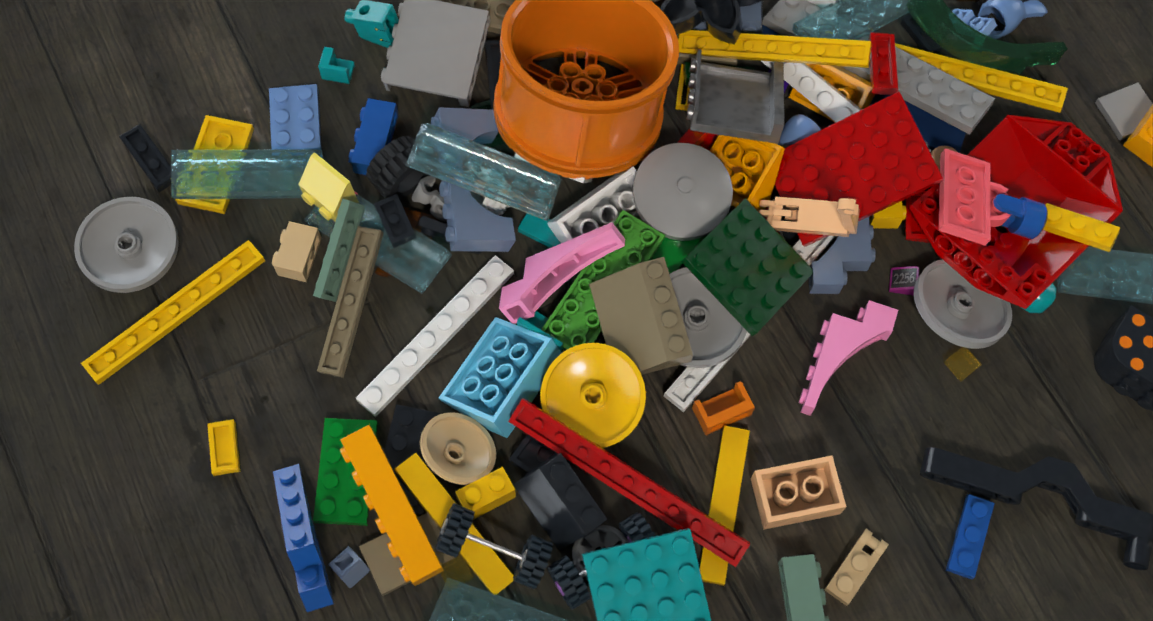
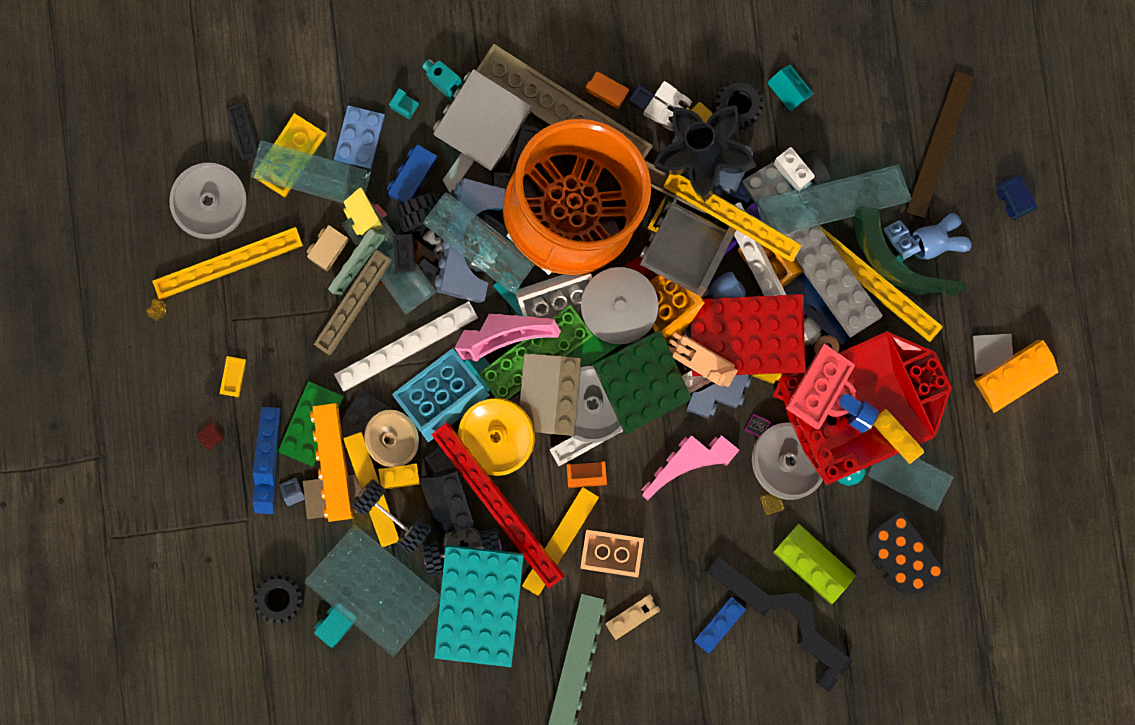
camera: 25 degrees right, 15 degrees up
red plate [868,32,898,95] -> none
none -> clear yellow plate [147,299,166,321]
none -> clear red tile [196,424,223,451]
none -> white sticker [443,153,474,192]
none -> lime slope [773,524,856,604]

